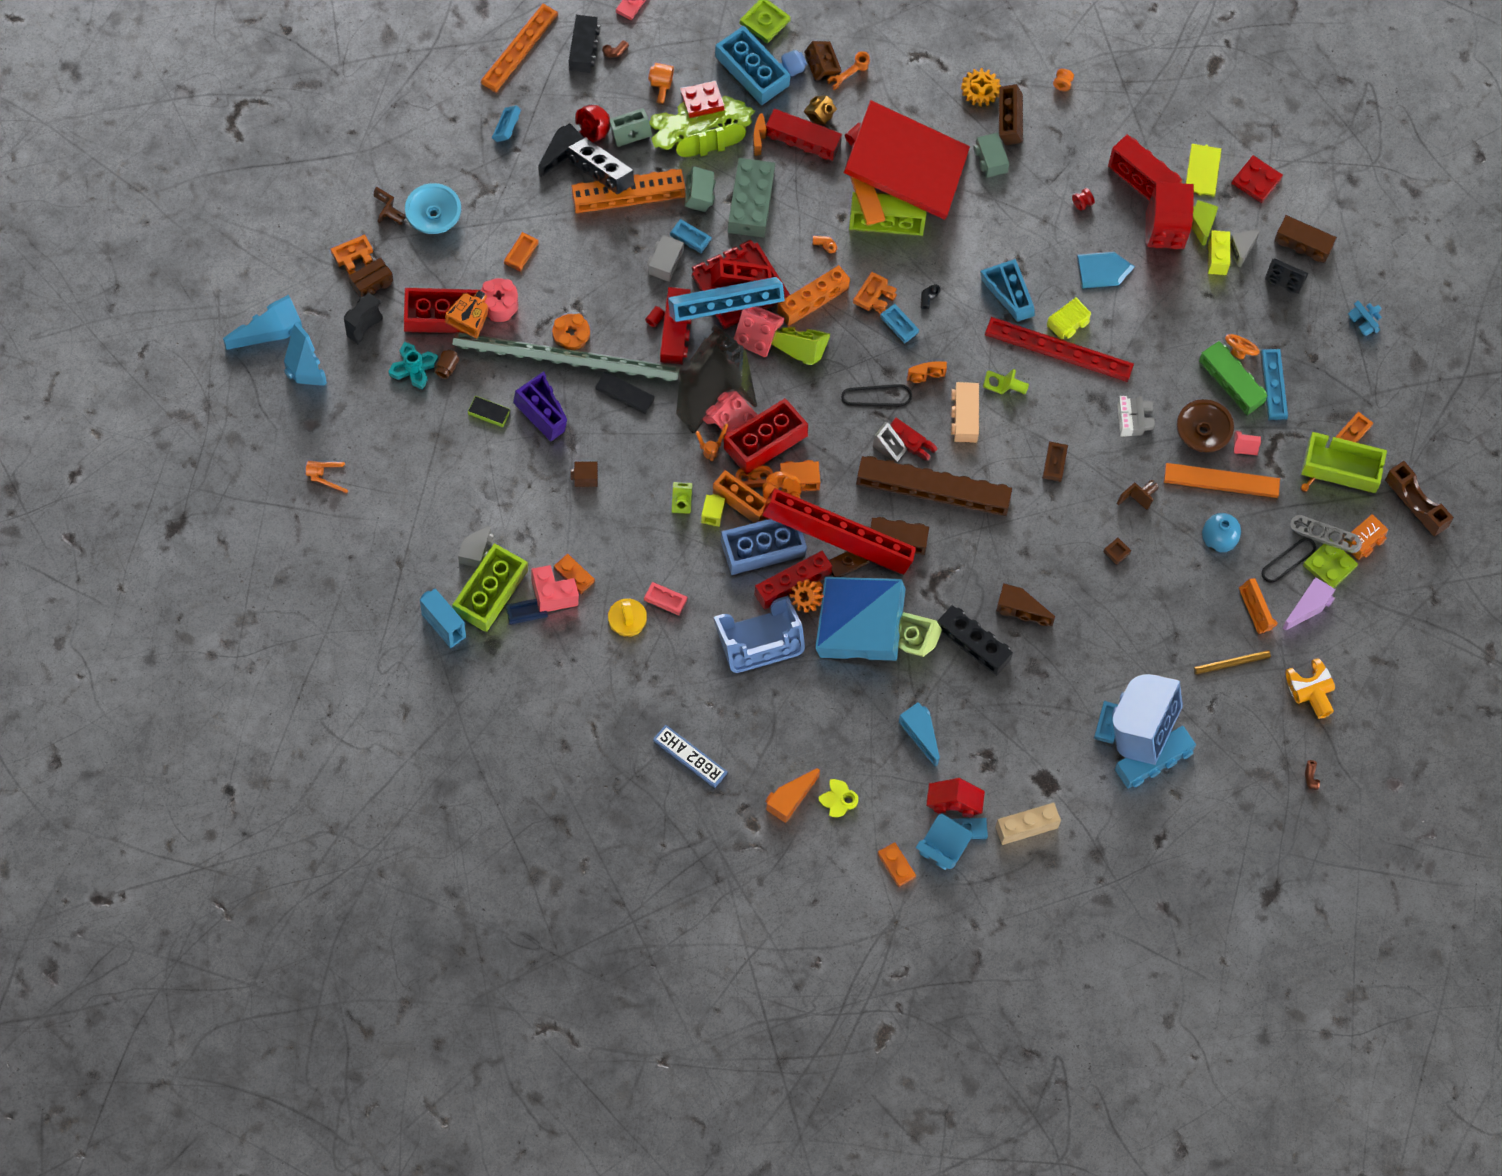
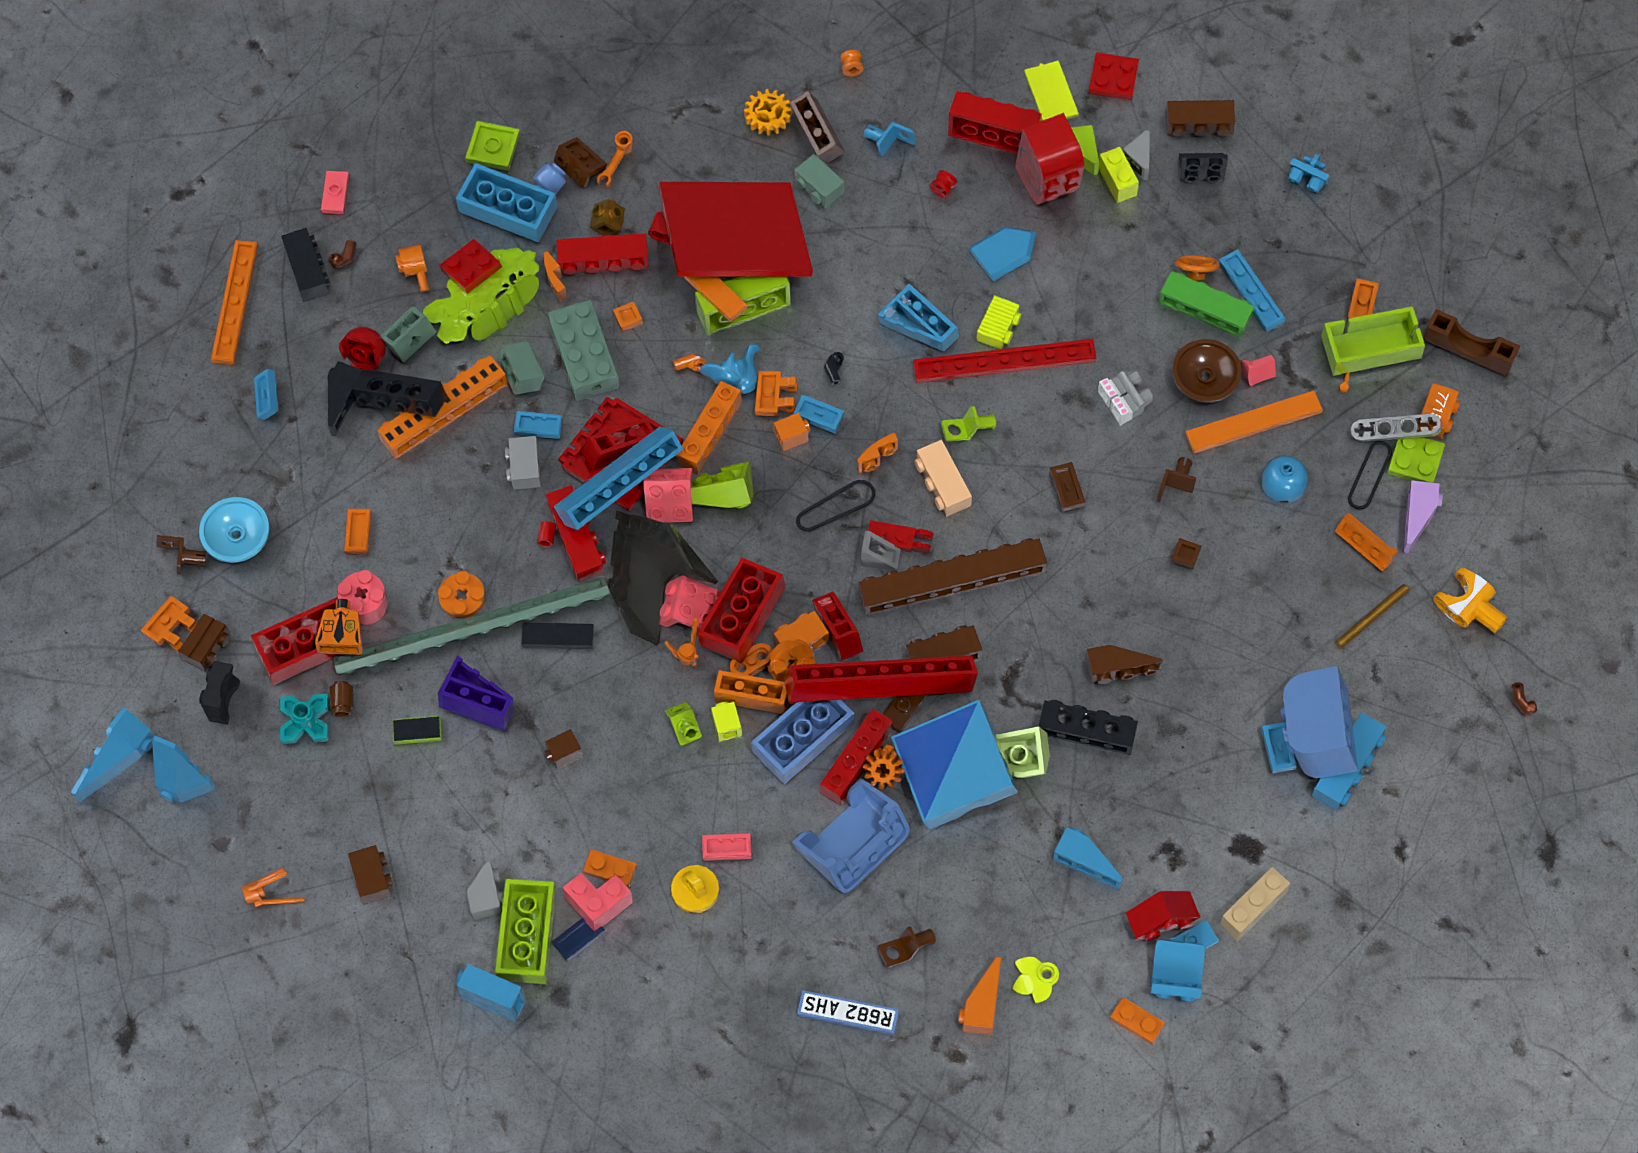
camera: 20 degrees left, 0 degrees up
none -> reddish brown brick [348,845,393,905]
none -> orange tile [613,301,643,332]
none -> dark azure piece [699,344,760,394]
none -> orange brick [774,412,811,451]
none -> red slope [812,591,864,660]
none -> dark azure bracket [864,122,916,157]
none -> reddish brown bracket [877,926,936,968]

